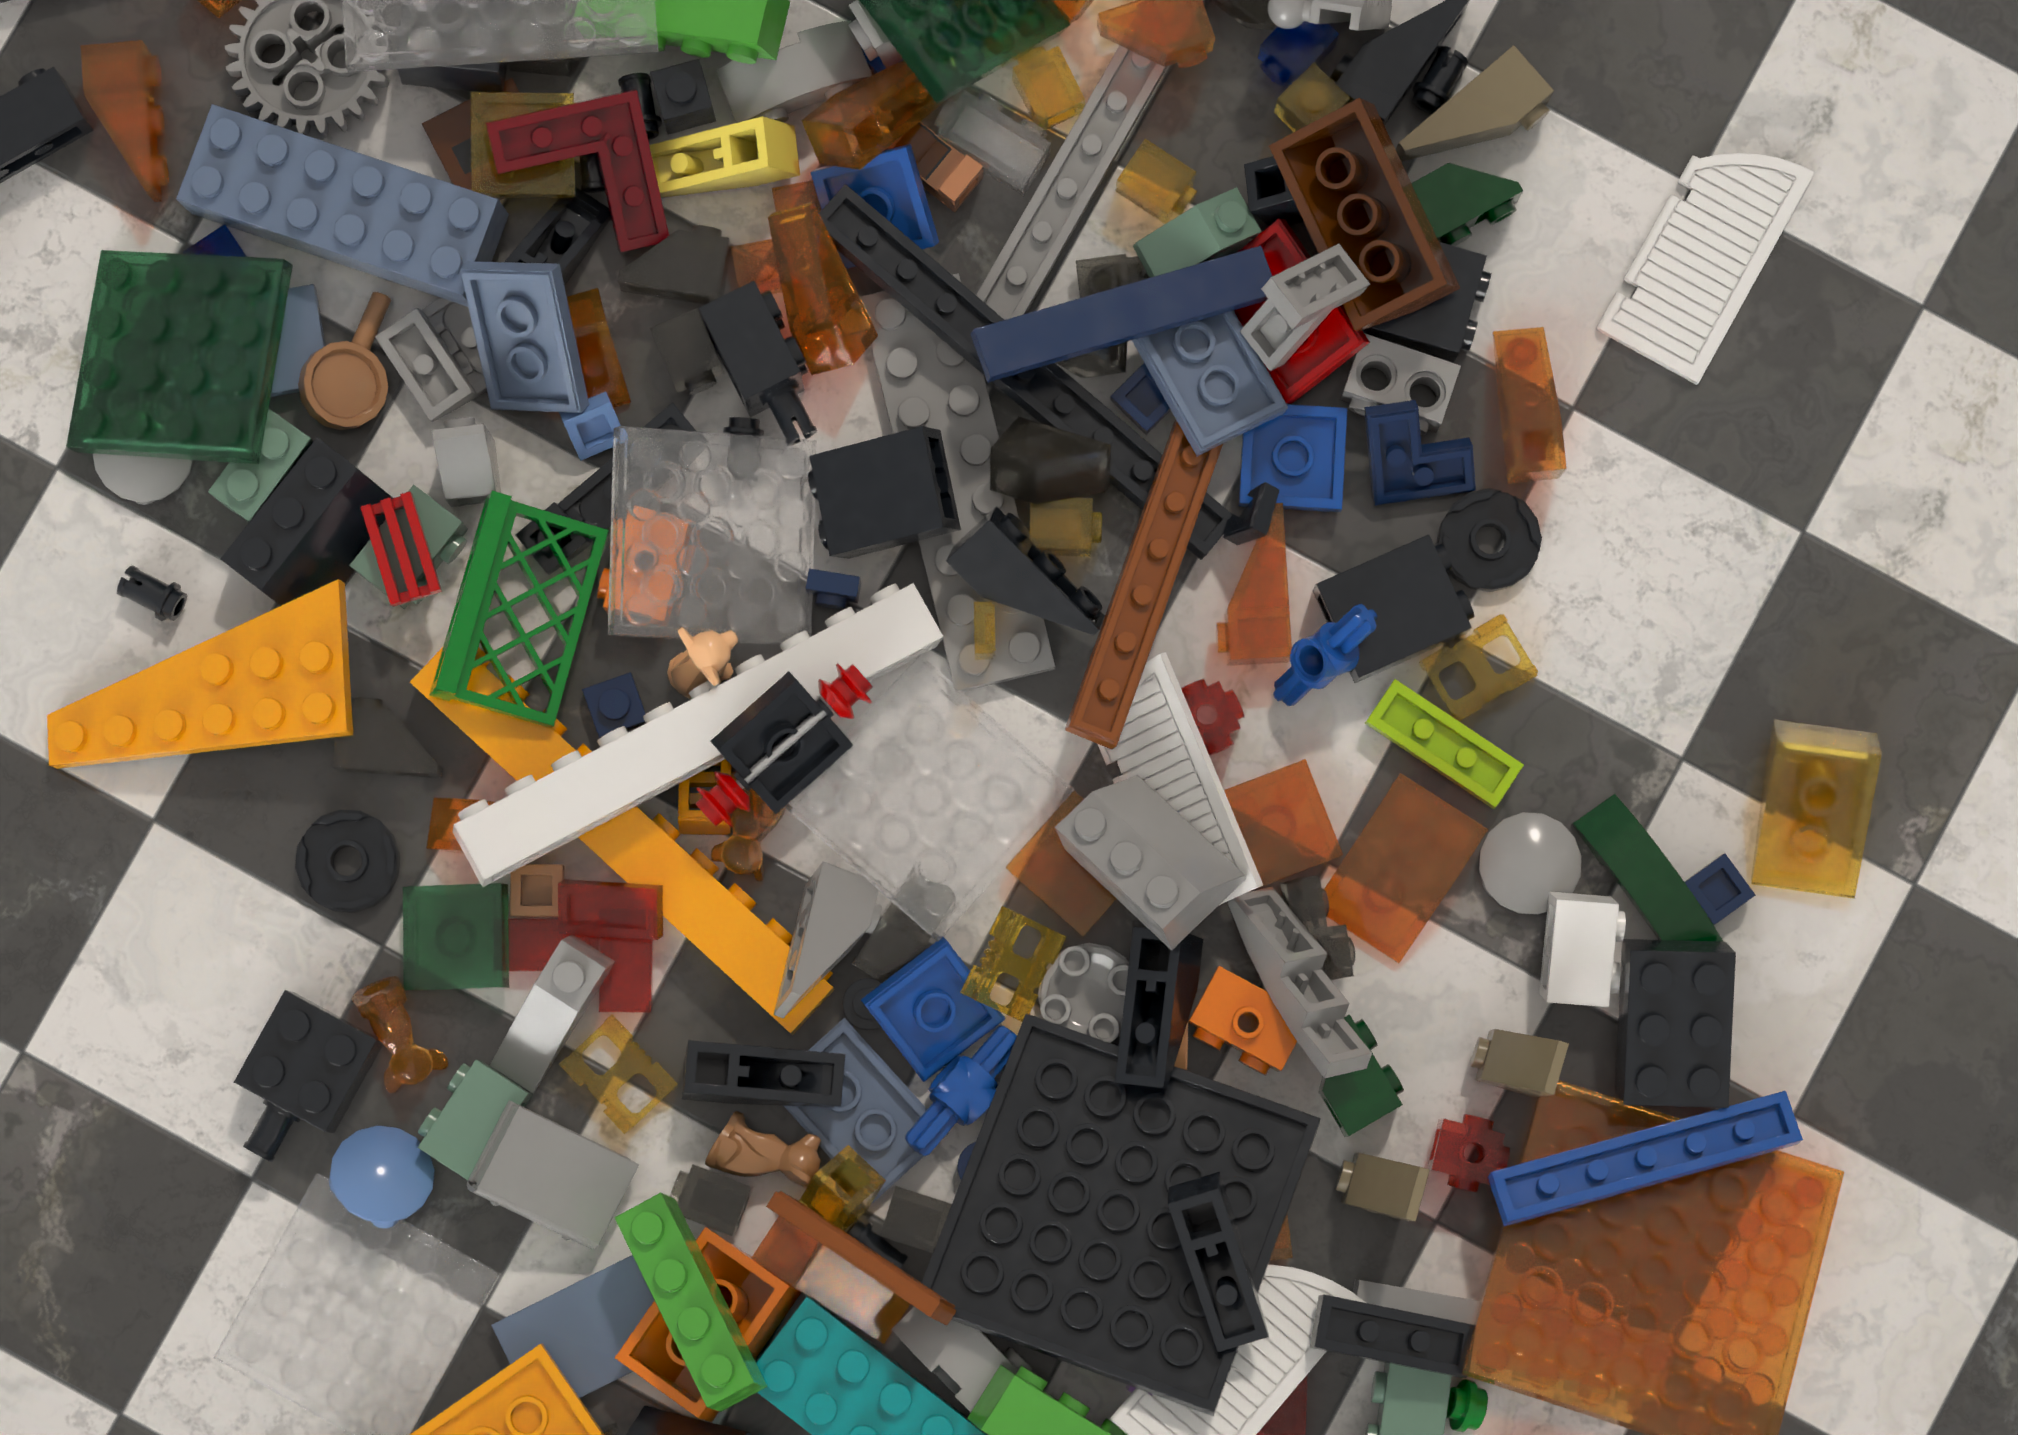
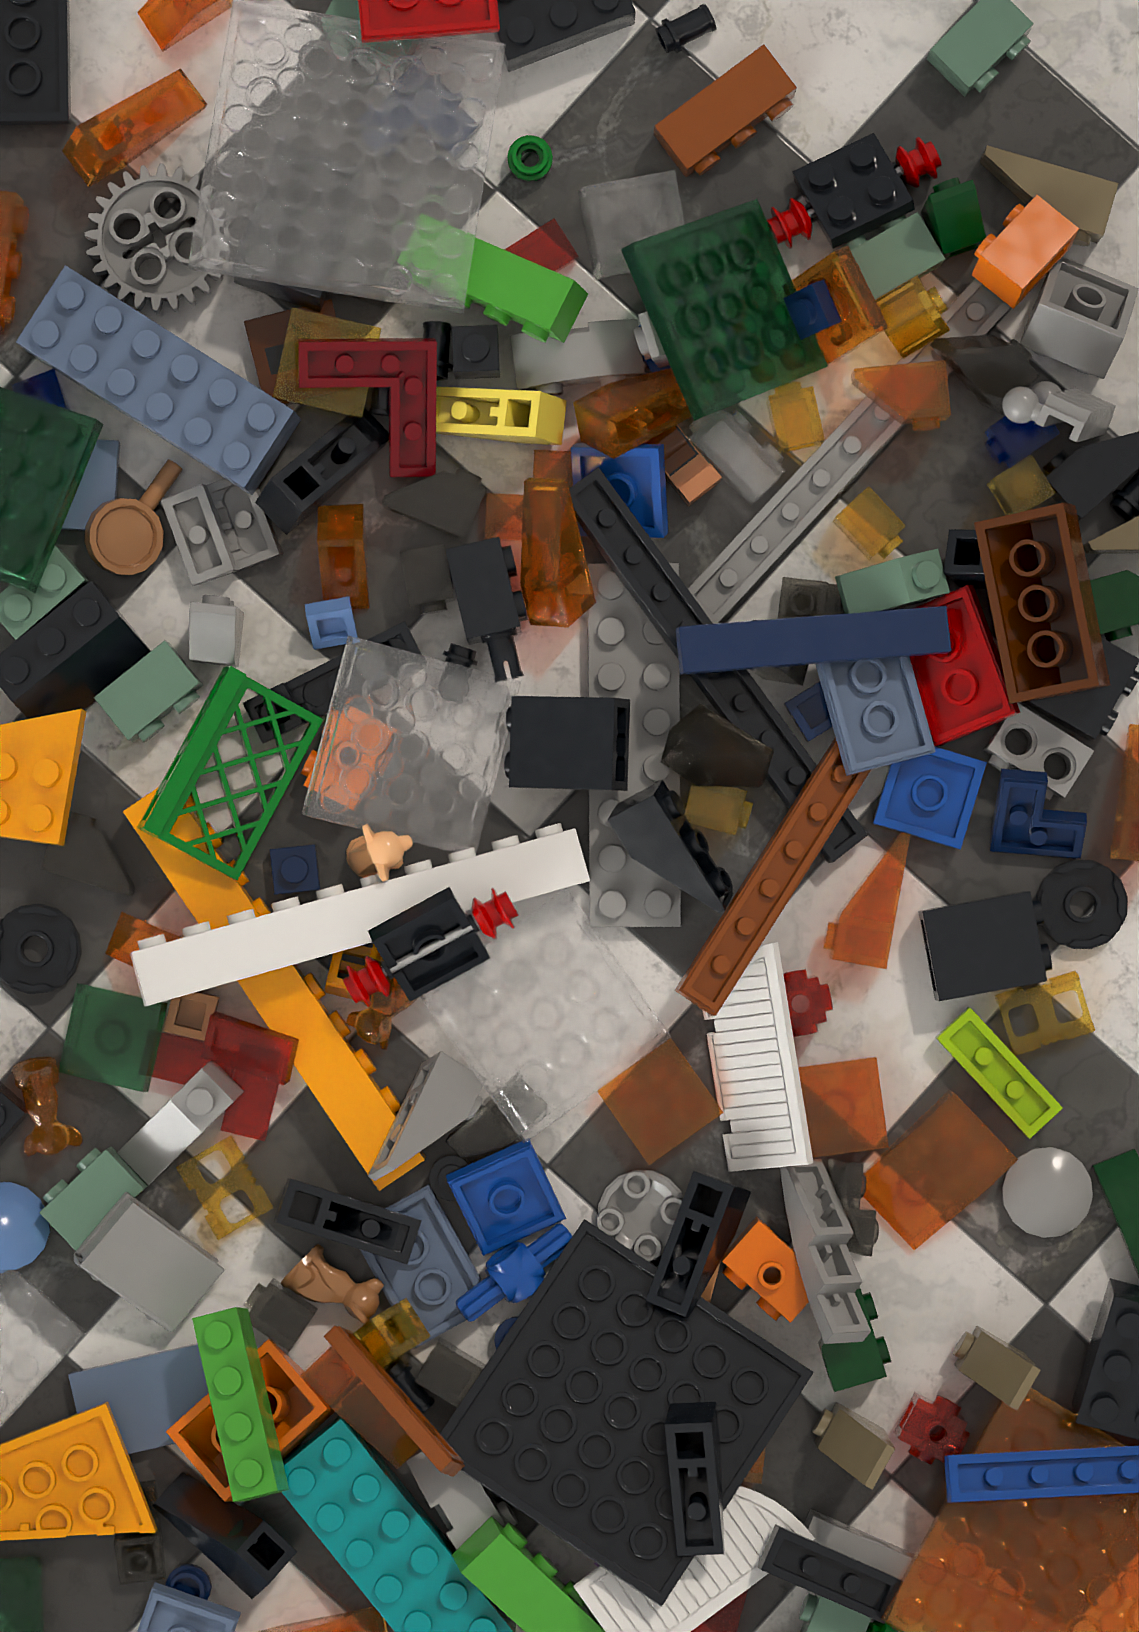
camera: 15 degrees right, 5 degrees up
red tile [361,491,442,607] -> none
sand blue tile [460,261,589,413] -> none
dark blue plate [806,568,861,609] -> none
clear yellow piece [960,906,1066,1022] -> none
clear yellow tile [974,601,996,660] -> none
light grey slope [1055,775,1246,950] -> none
black tile [1223,482,1279,545] -> none
light grey bracket [1240,244,1370,371] -> none
blue axle [1273,604,1377,706] -> none
white brick [1539,892,1626,1007] -> none

